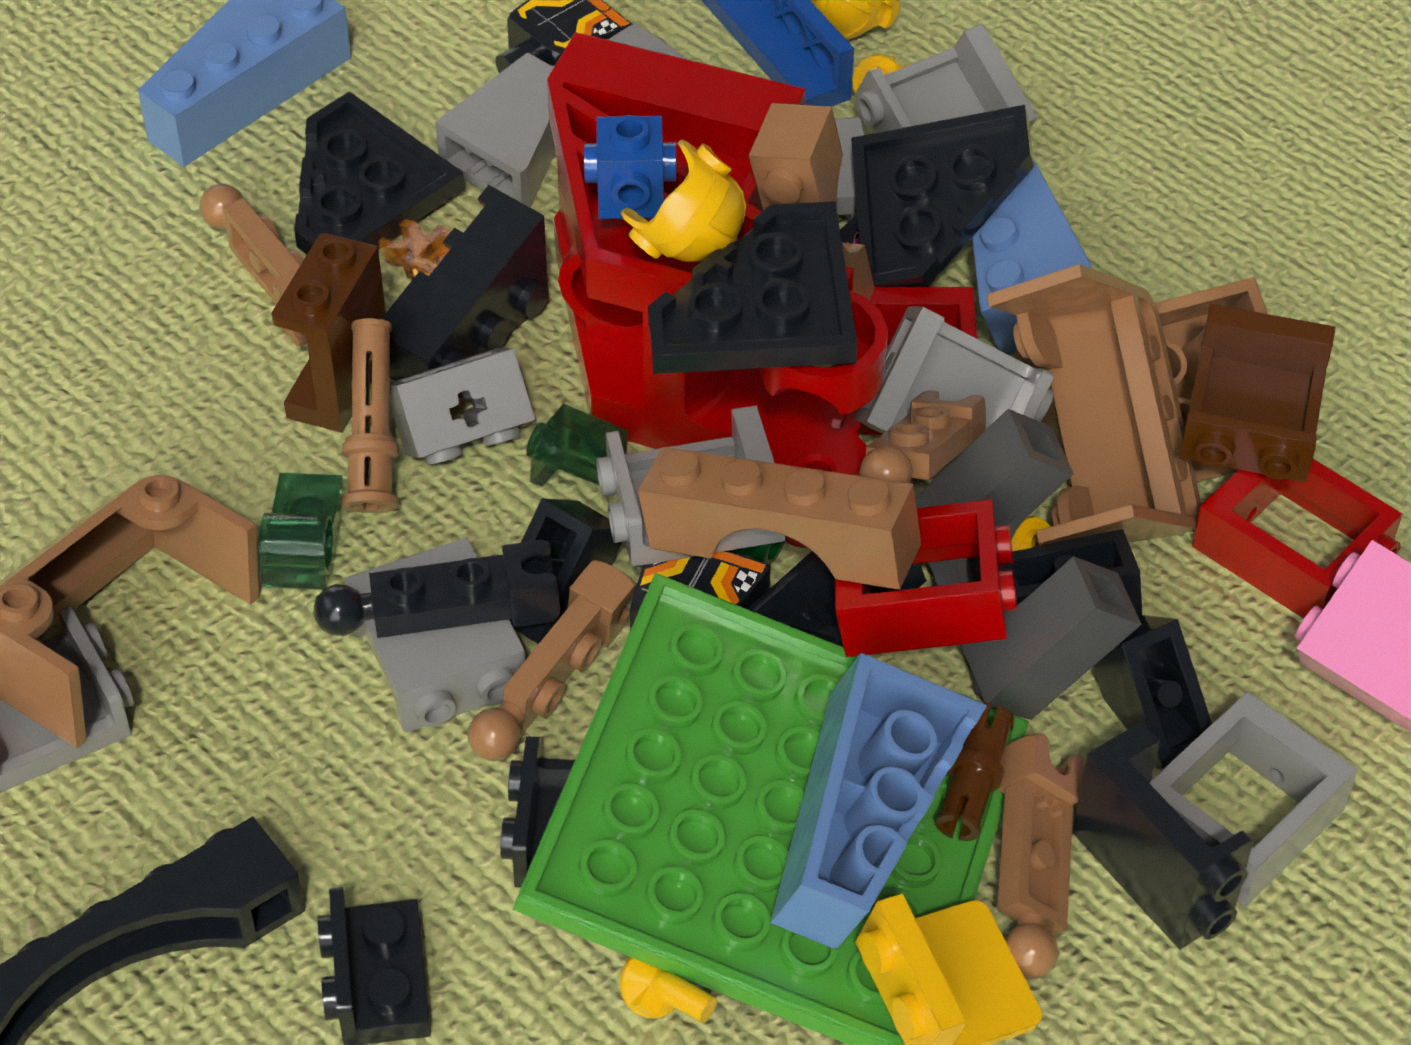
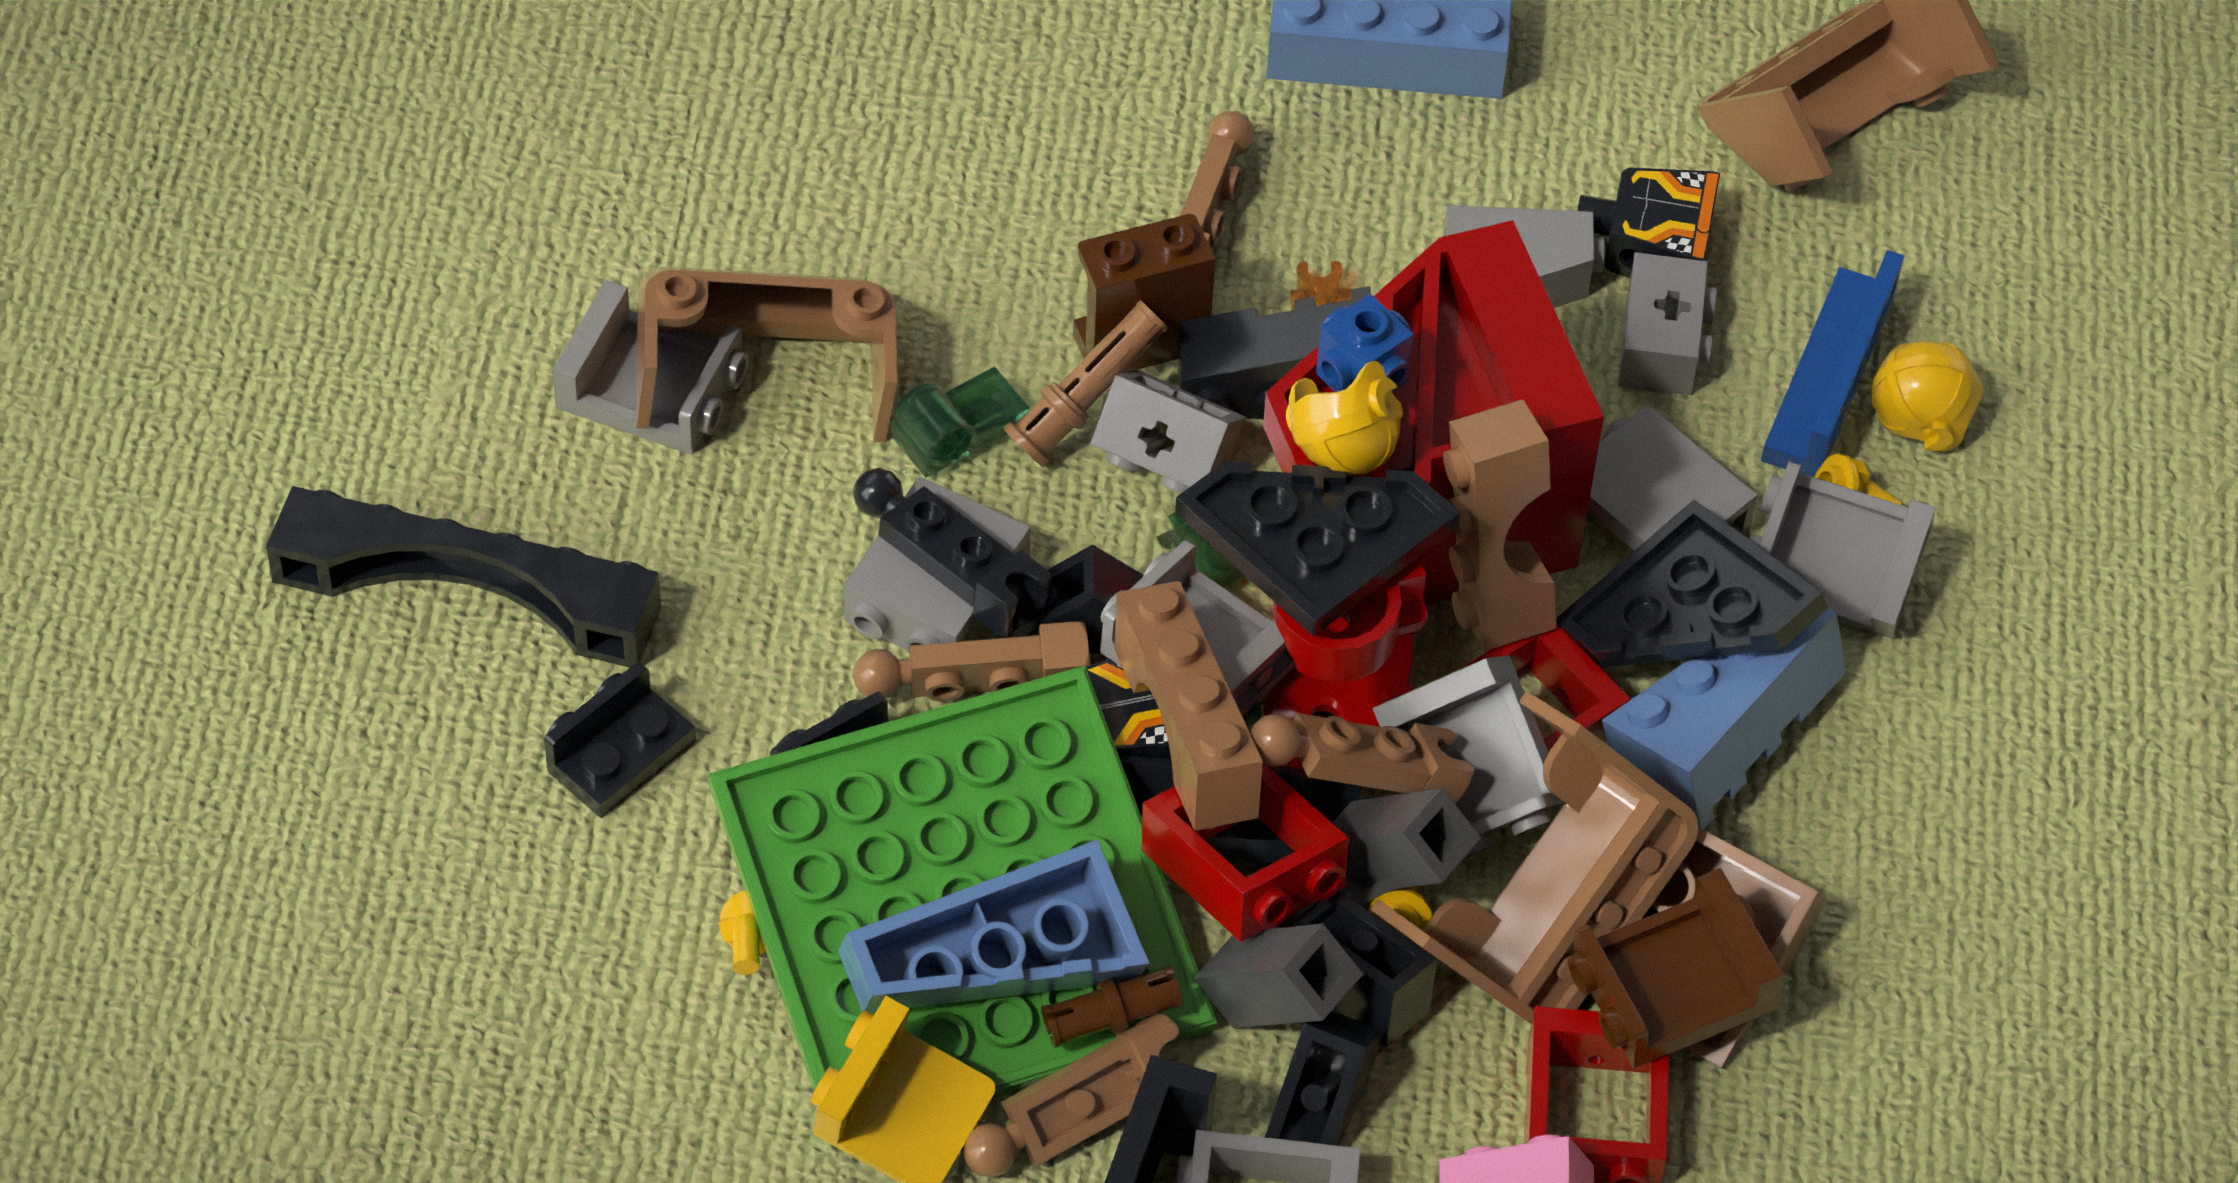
camera: 50 degrees right, 5 degrees up
black plate [294,91,465,255] -> none

